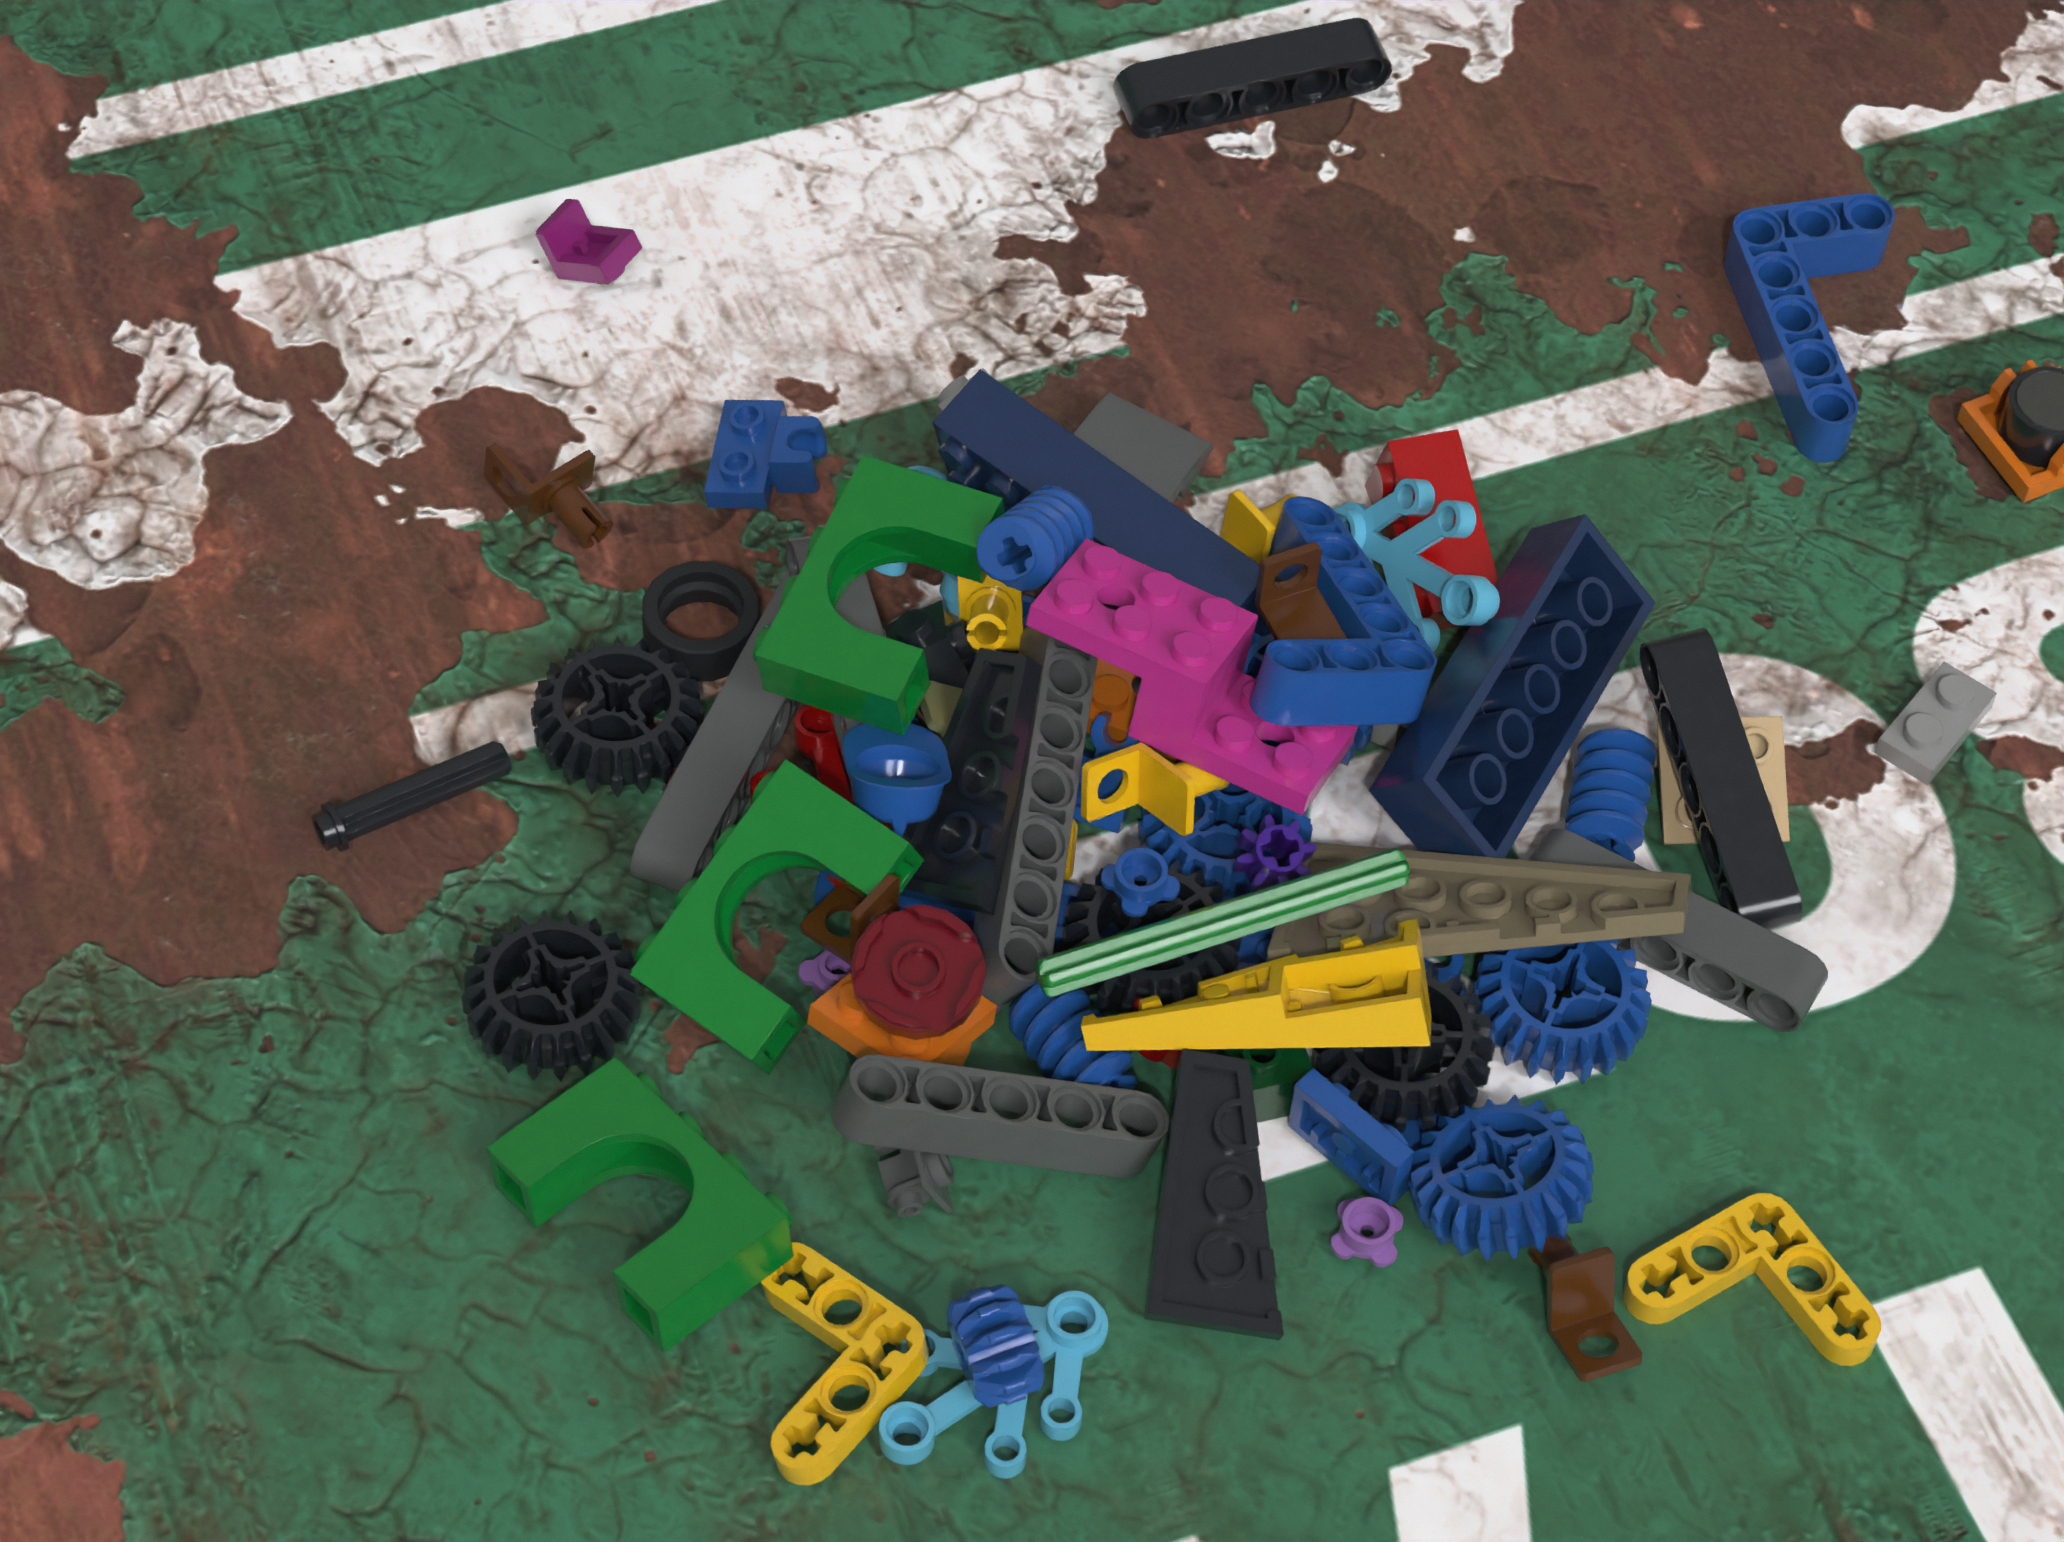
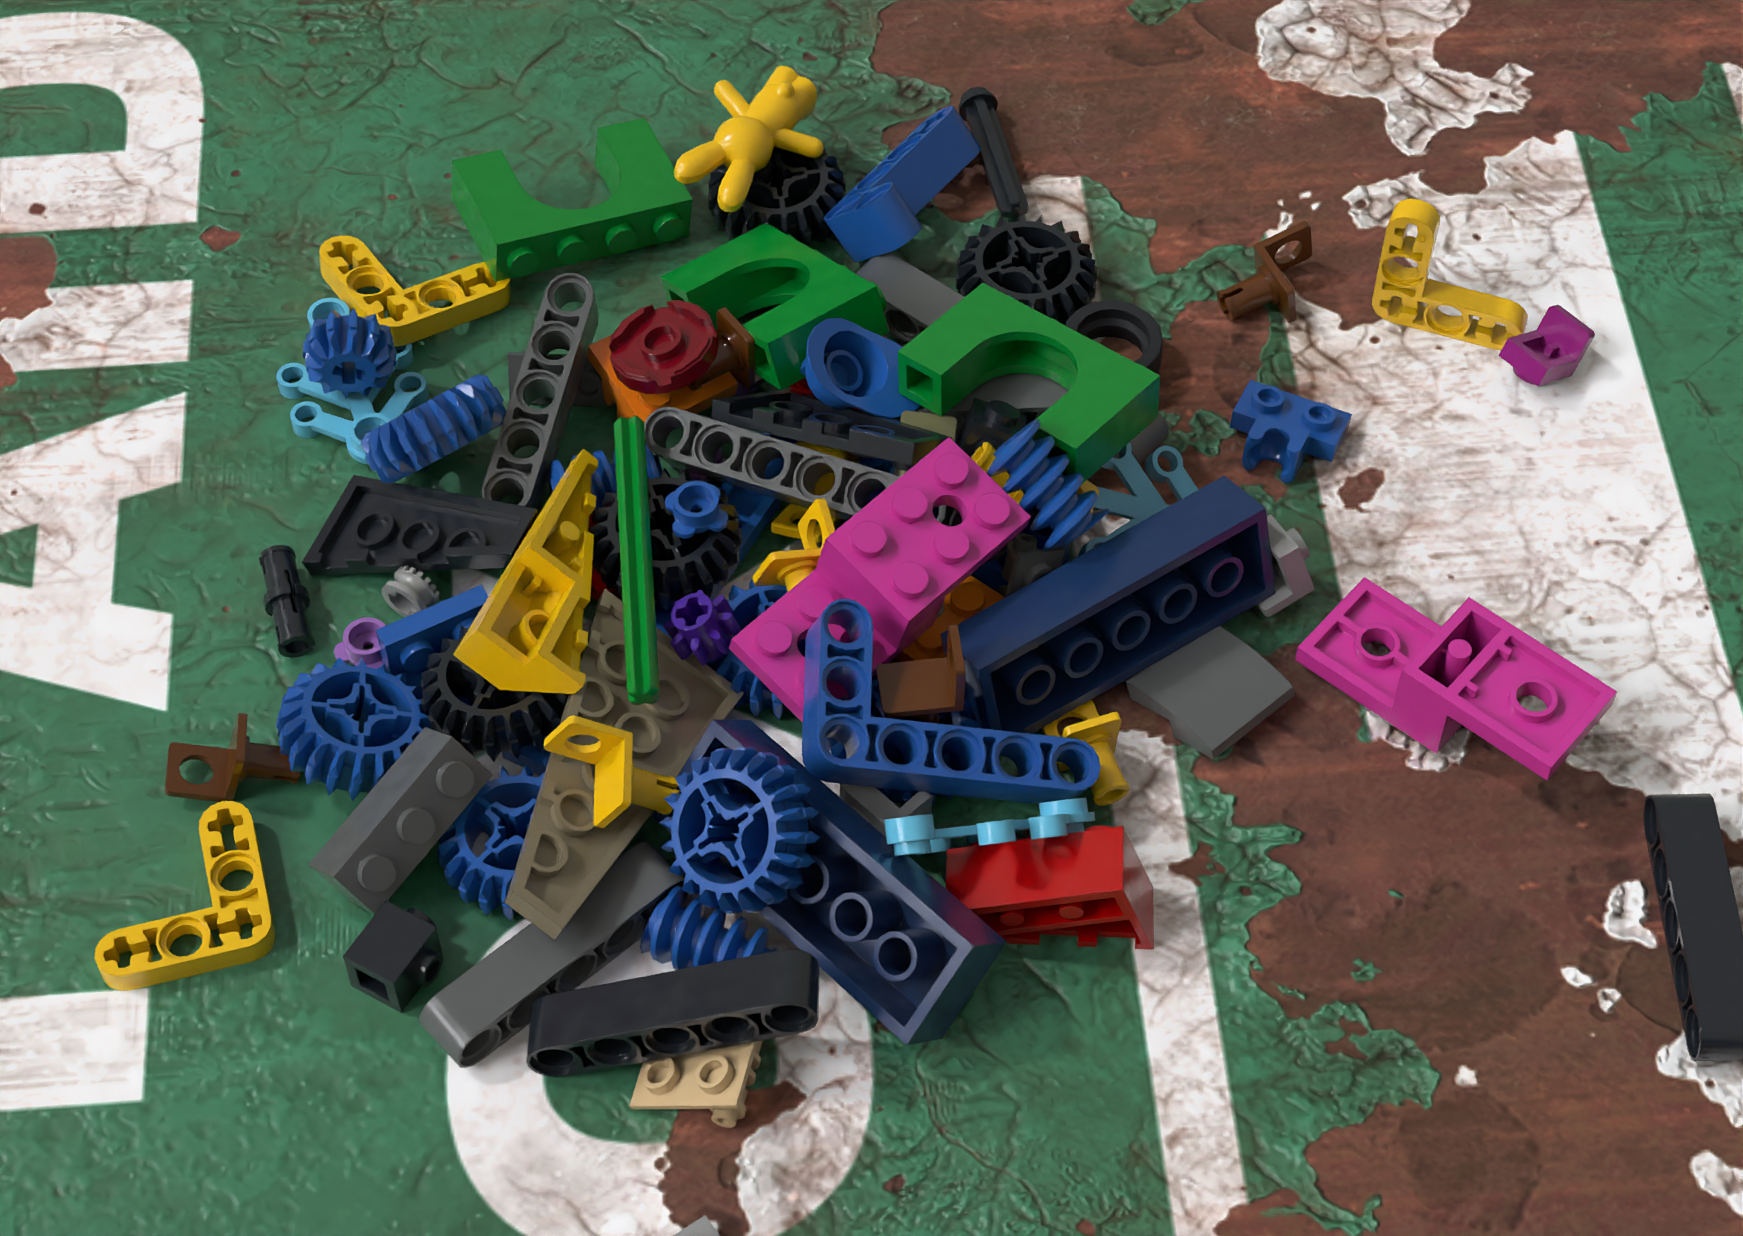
camera: 110 degrees right, 0 degrees up
none -> black pin [259,545,315,658]
none -> dark grey brick [308,727,493,914]
none -> black brick [343,900,443,1013]
none -> blue gear [361,375,506,483]
none -> light grey bush [382,566,439,618]
none -> yellow bracket [544,715,680,828]
none -> blue gear [659,747,821,914]
none -> yellow animal [674,66,824,212]
none -> blue beam [824,105,981,262]
none -> dark pink bracket [1295,577,1617,780]
none -> yellow beam [1372,198,1528,350]

